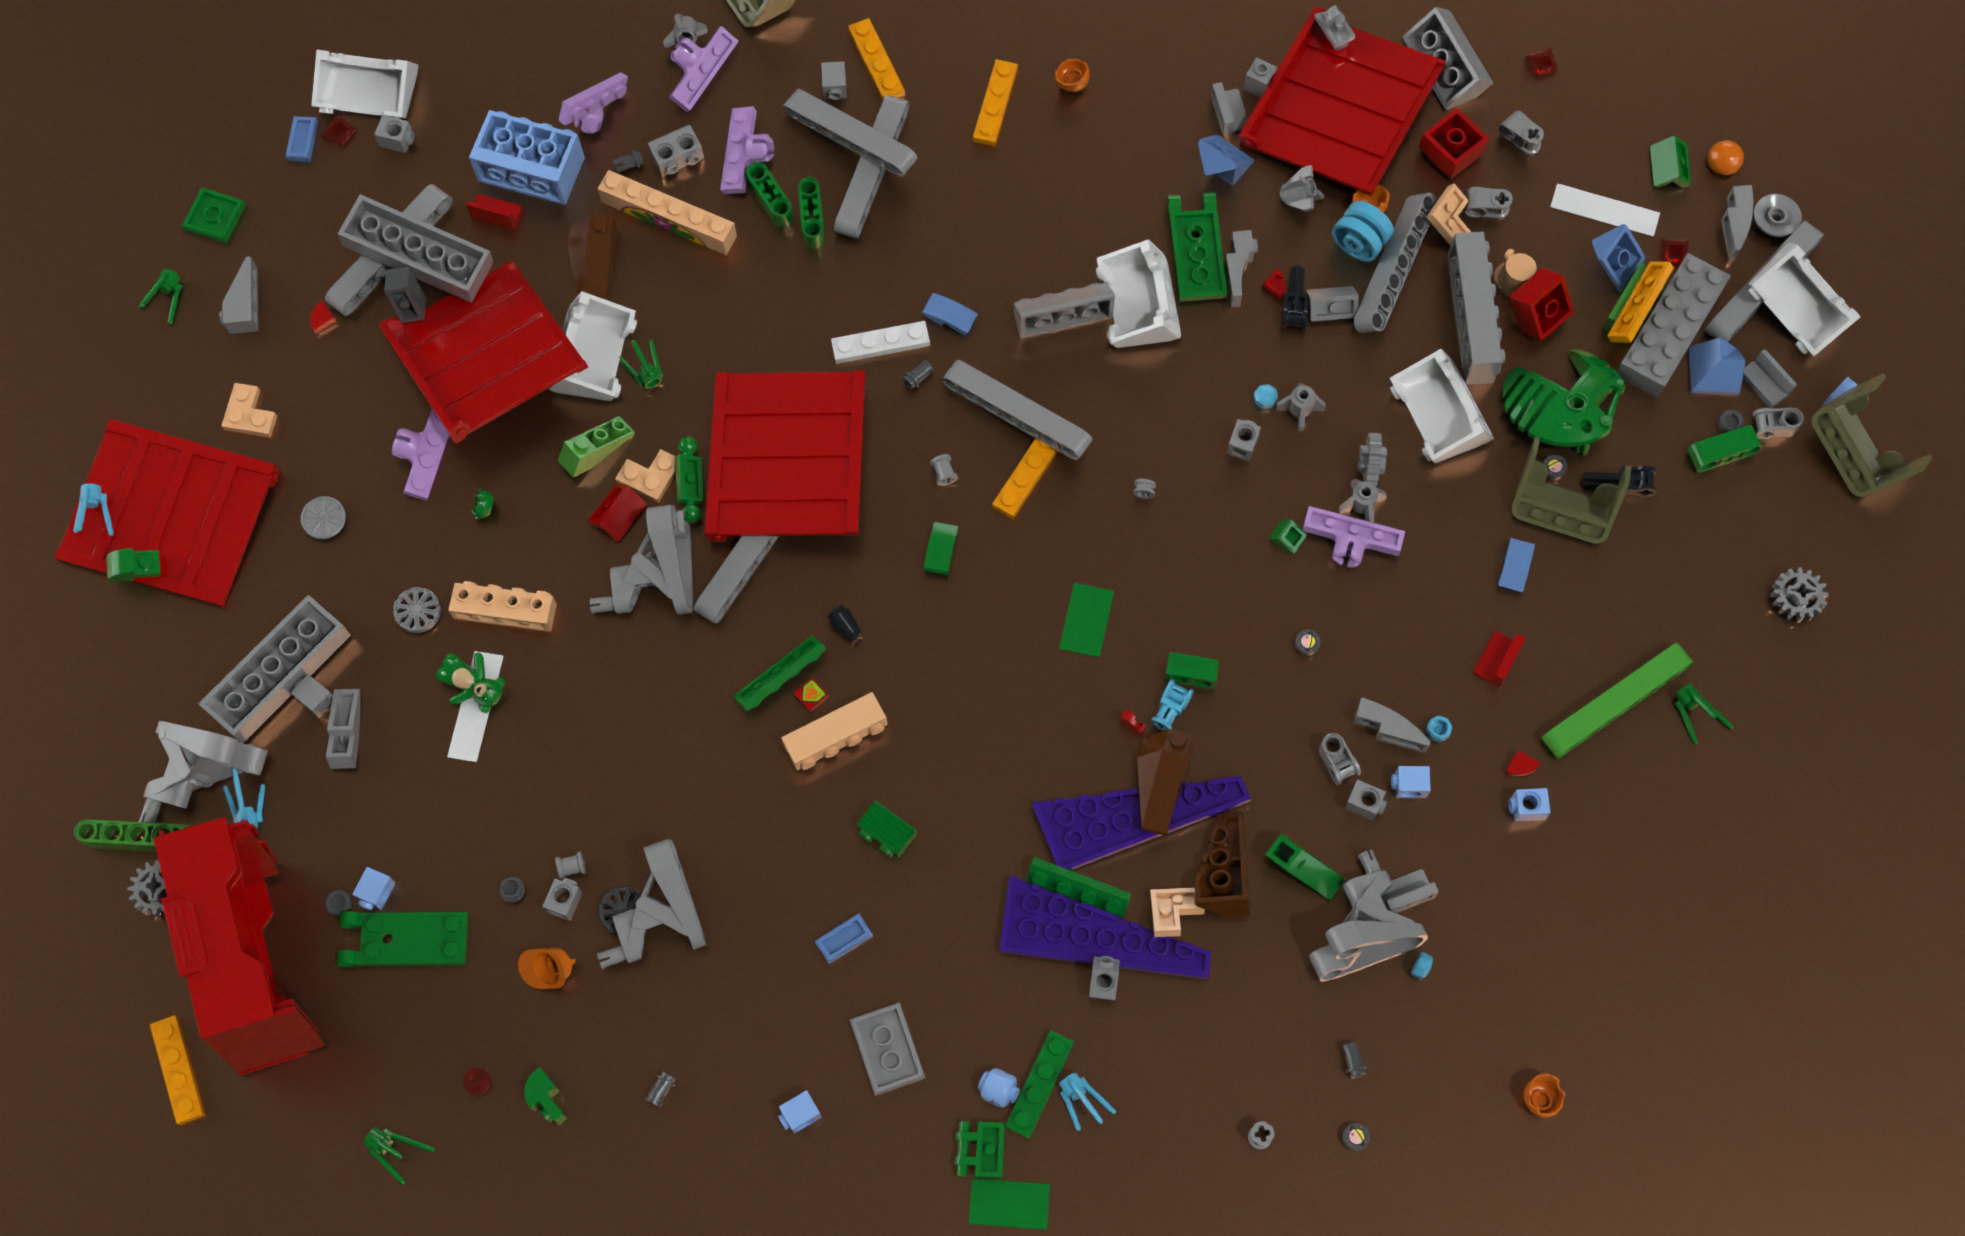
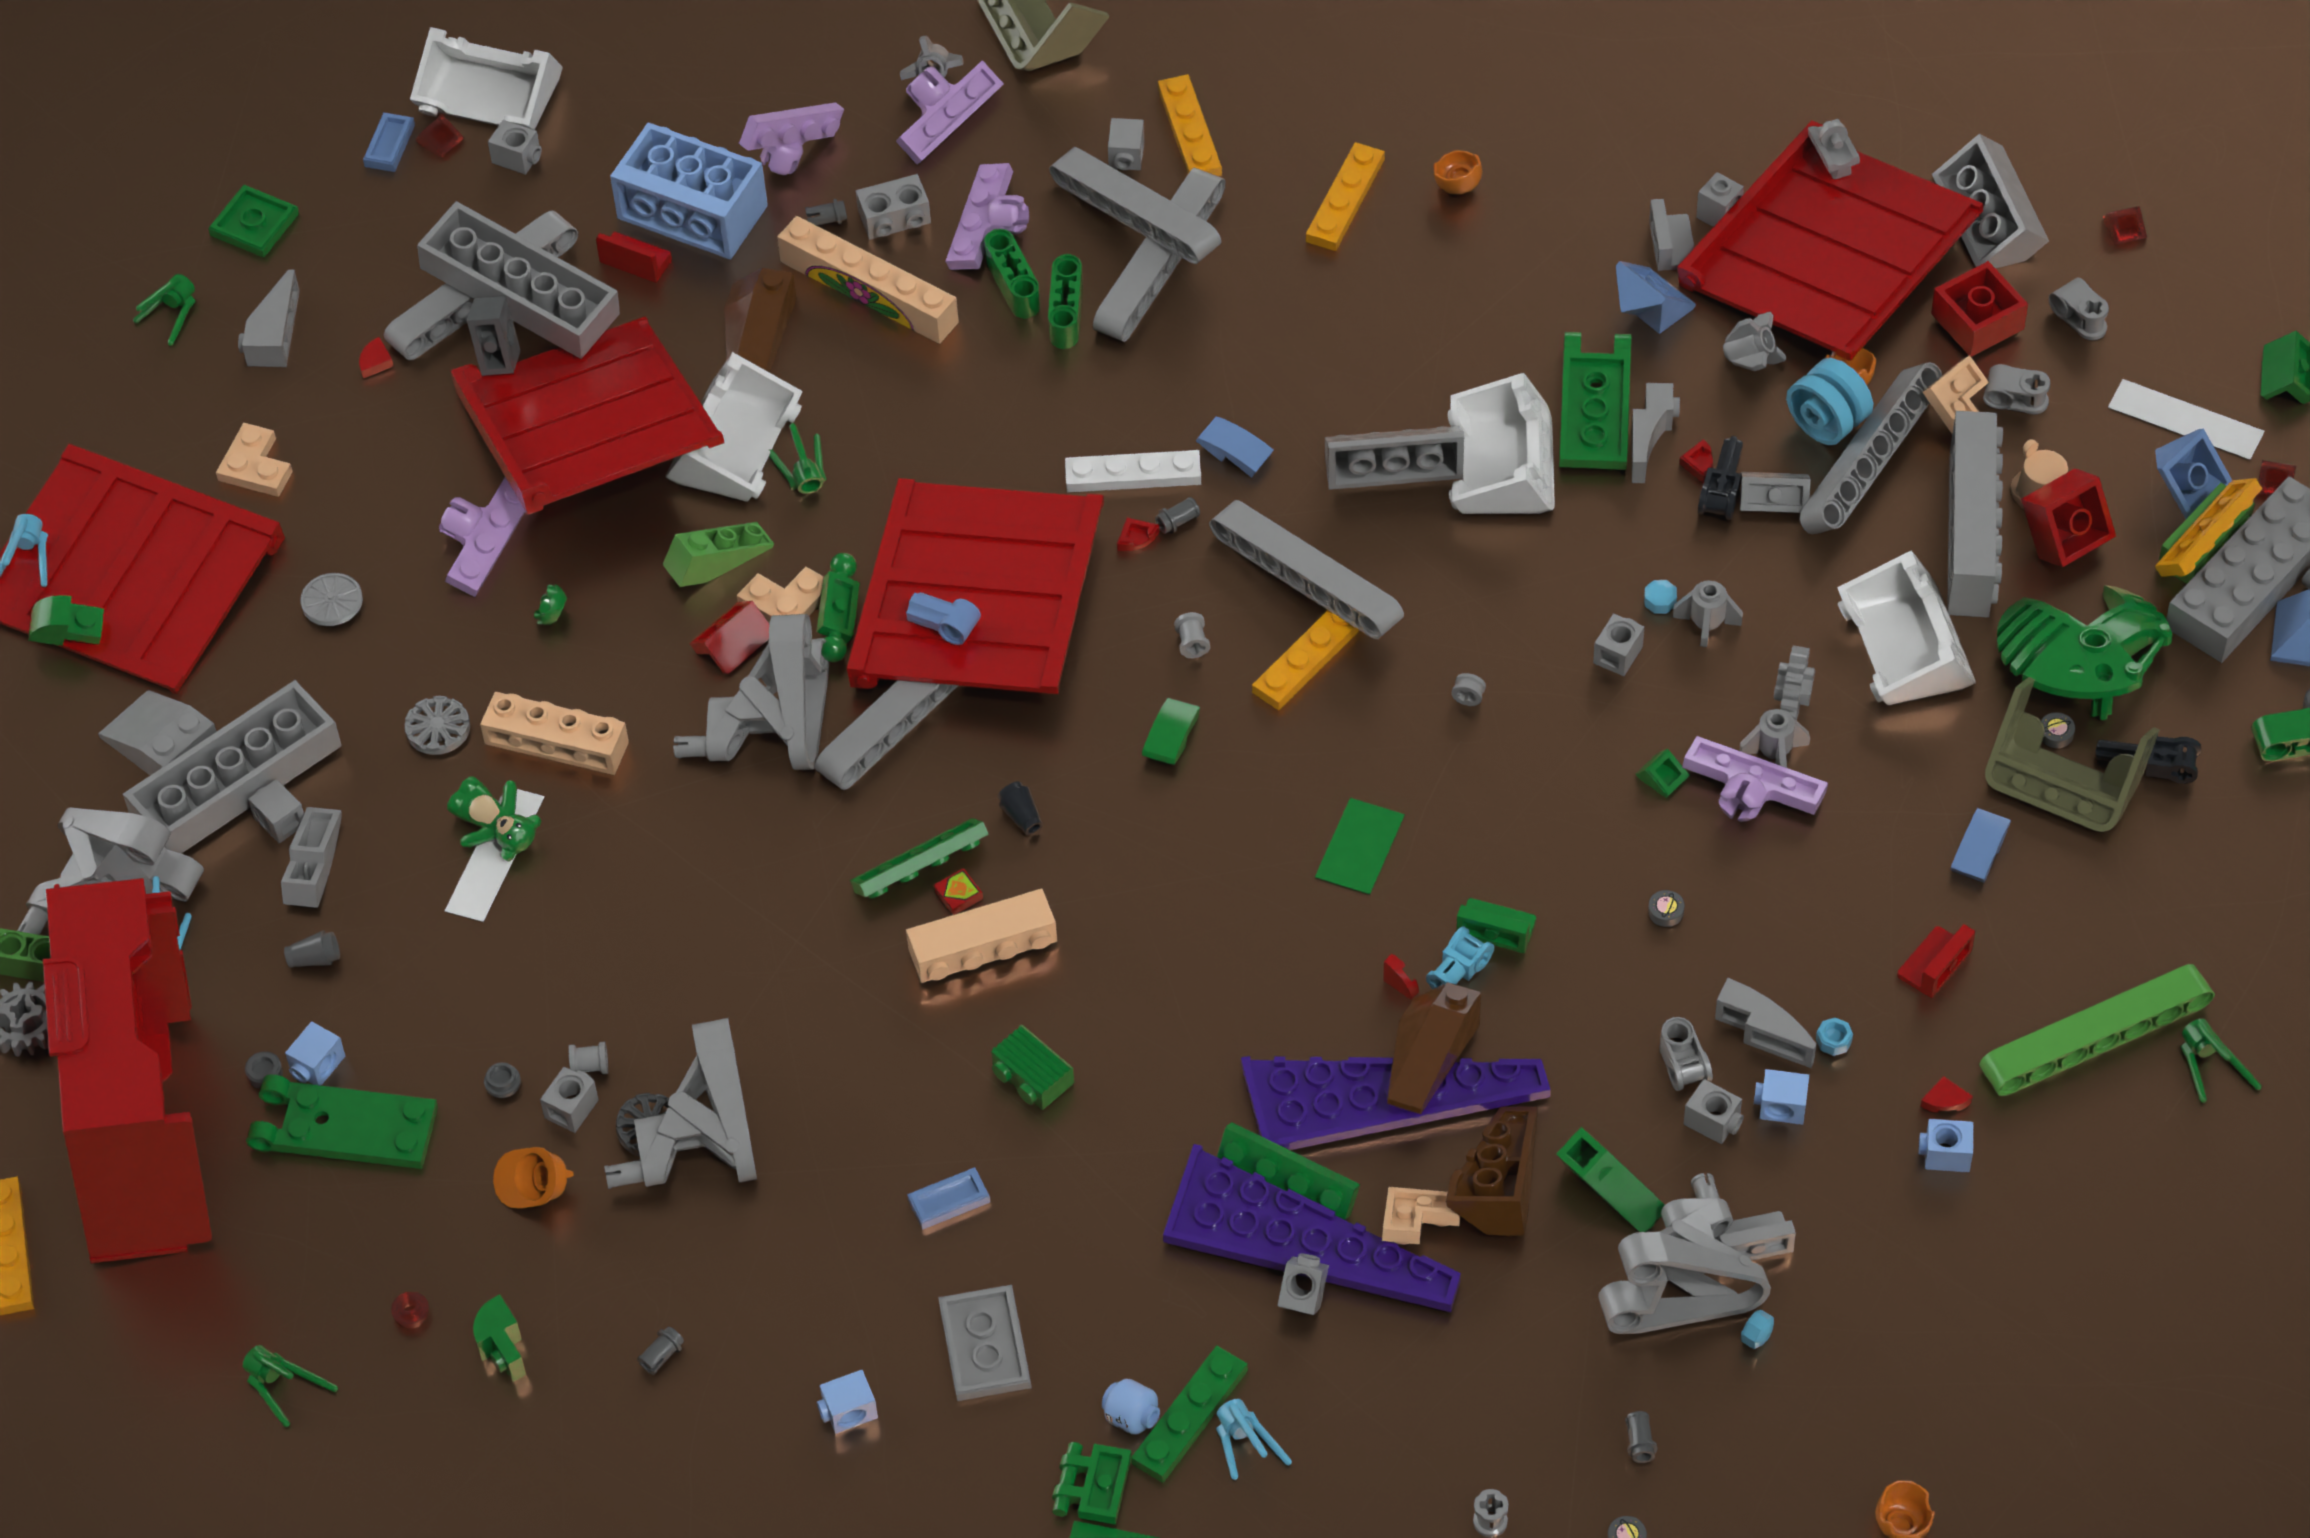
camera: 10 degrees right, 15 degrees down
none -> light grey slope [98,690,217,775]
none -> dark grey cone [284,930,340,968]
none -> medium blue piece [906,592,981,645]
none -> red tile [1117,517,1160,551]

